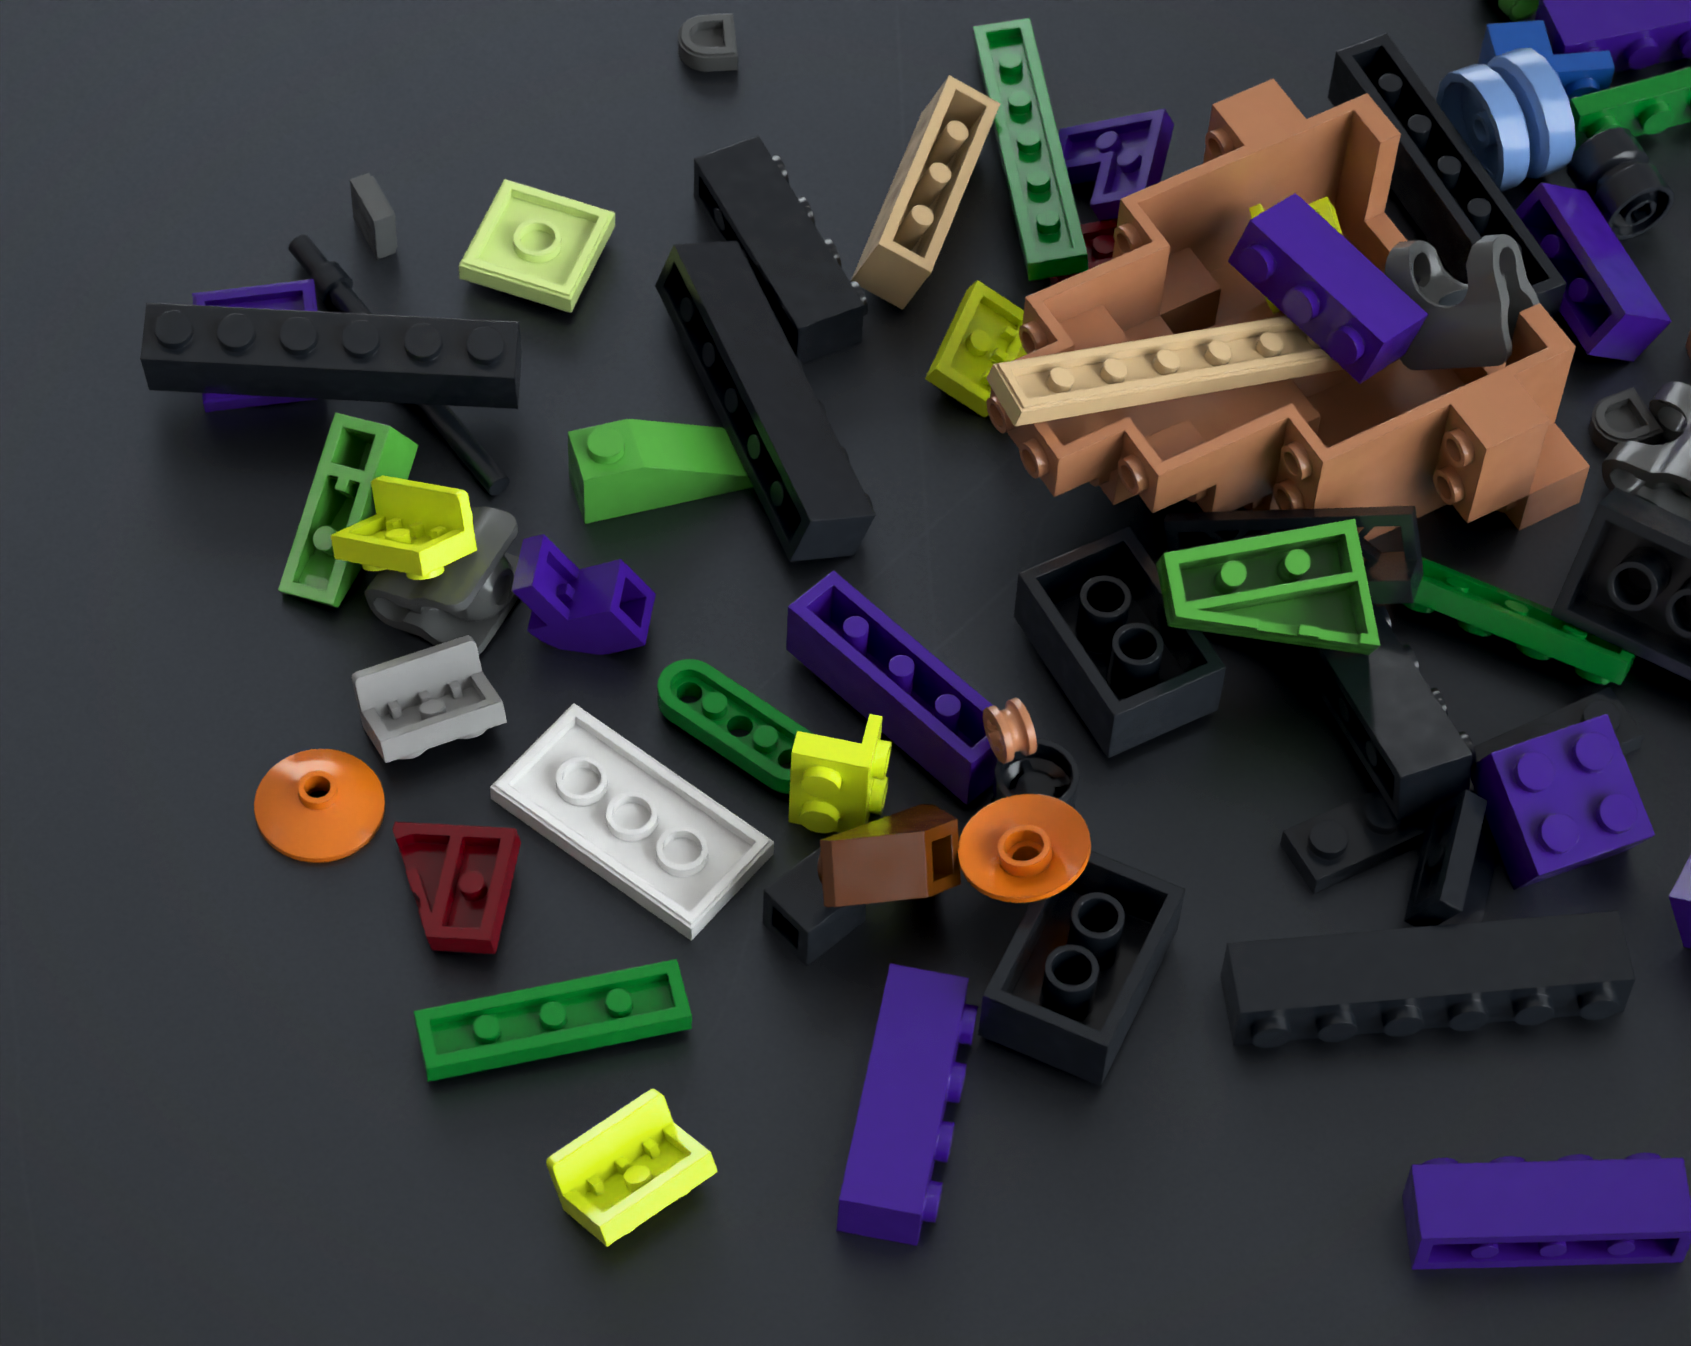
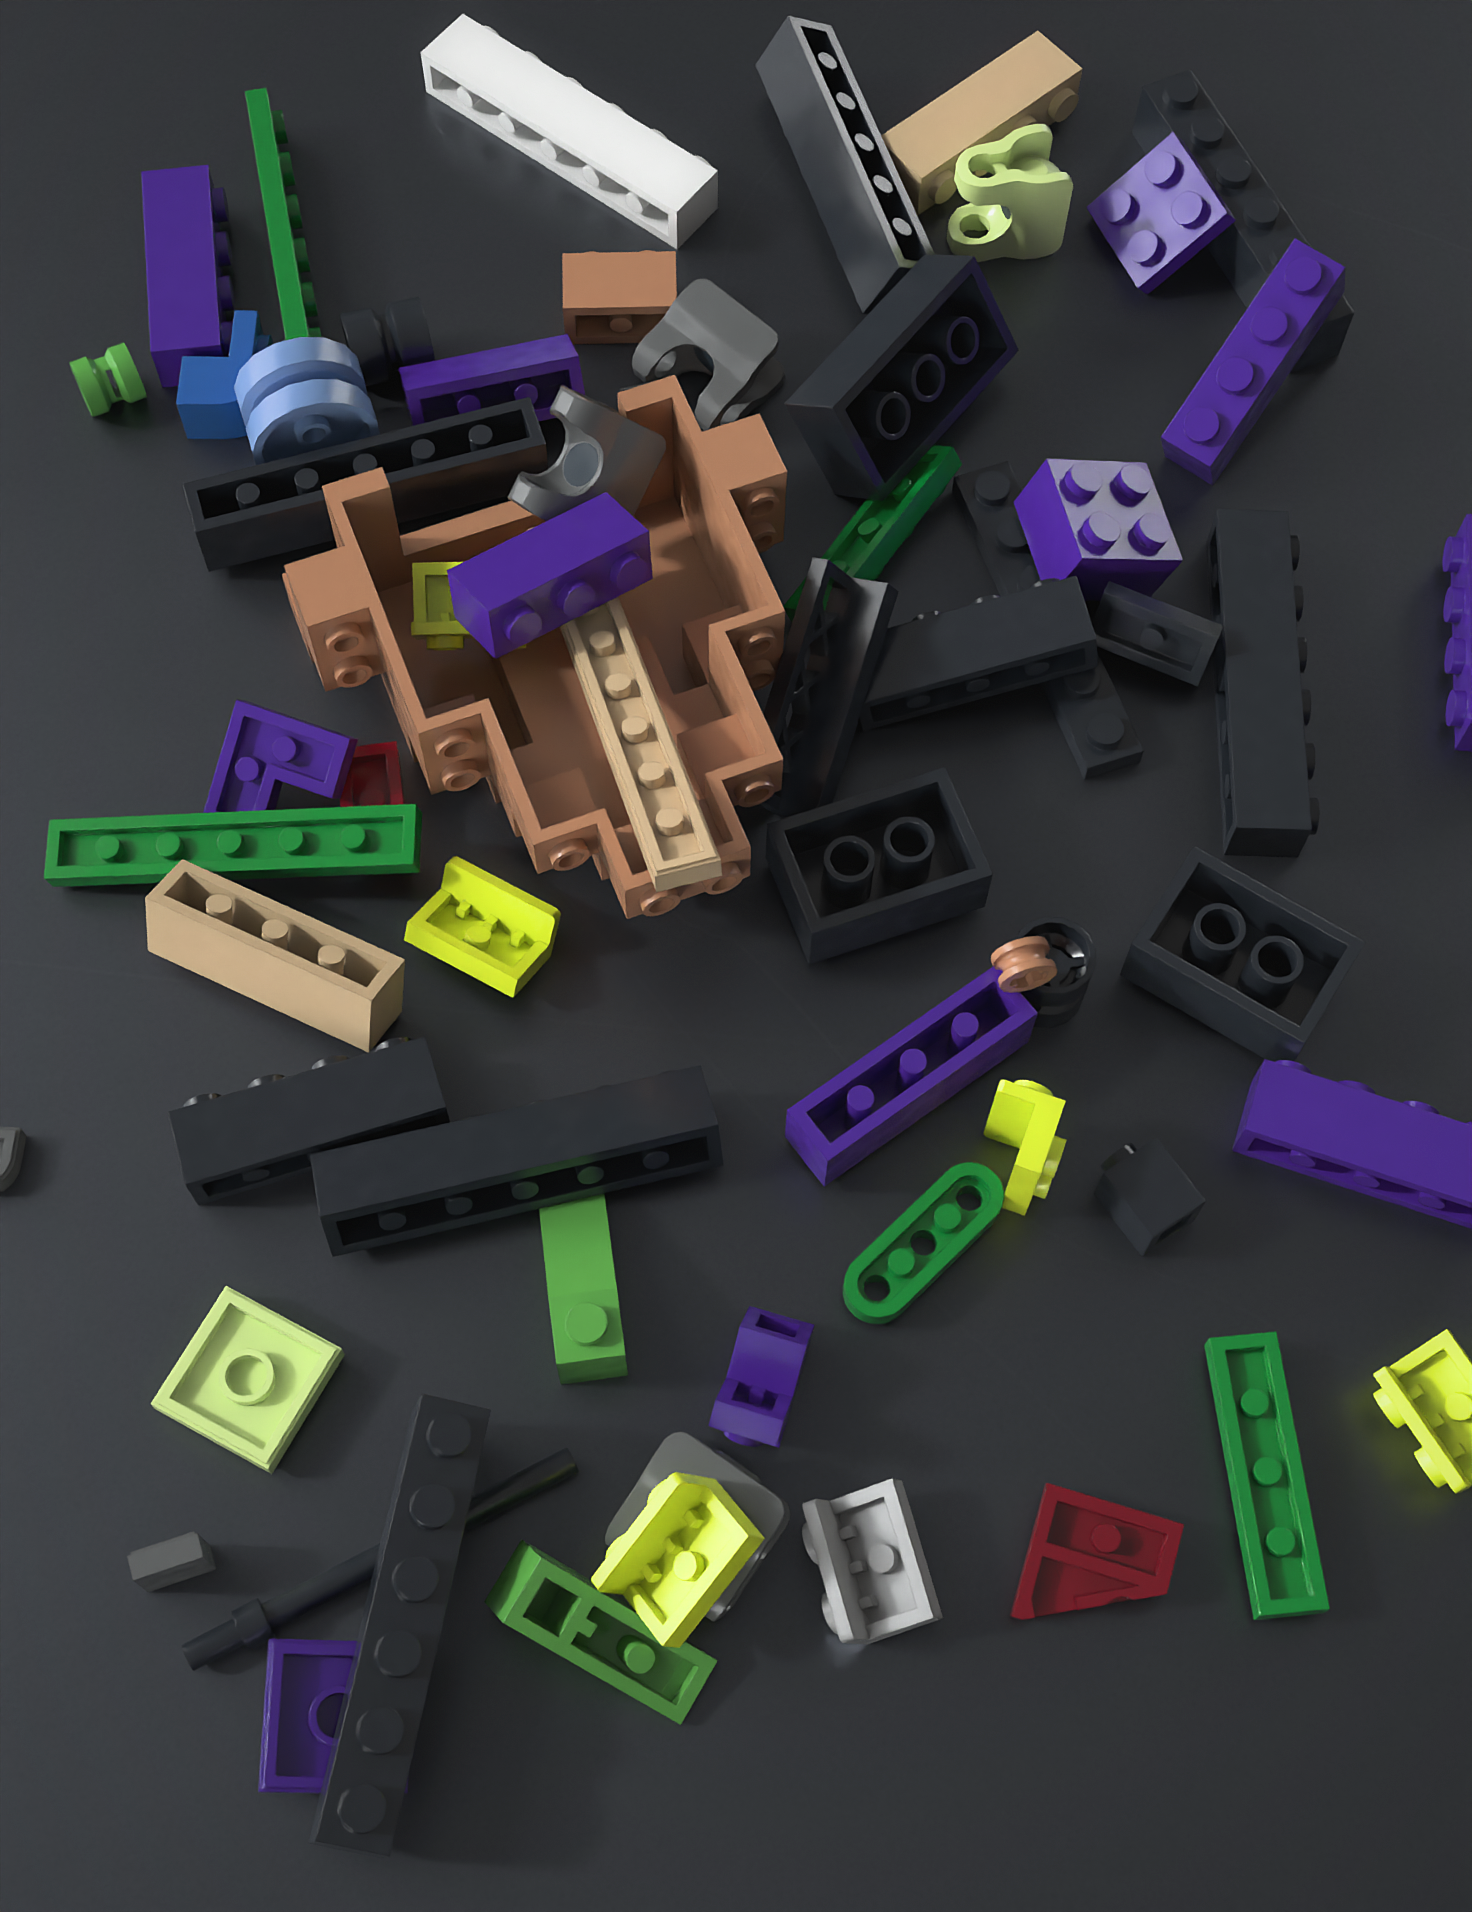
camera: 80 degrees left, 10 degrees up
orange dish [254,749,385,863] -> none
white tile [490,703,774,941] -> none
reddish brown slope [817,804,961,907] -> none
orange dish [958,794,1091,903] -> none
bright green wedge [1156,519,1380,655] -> none

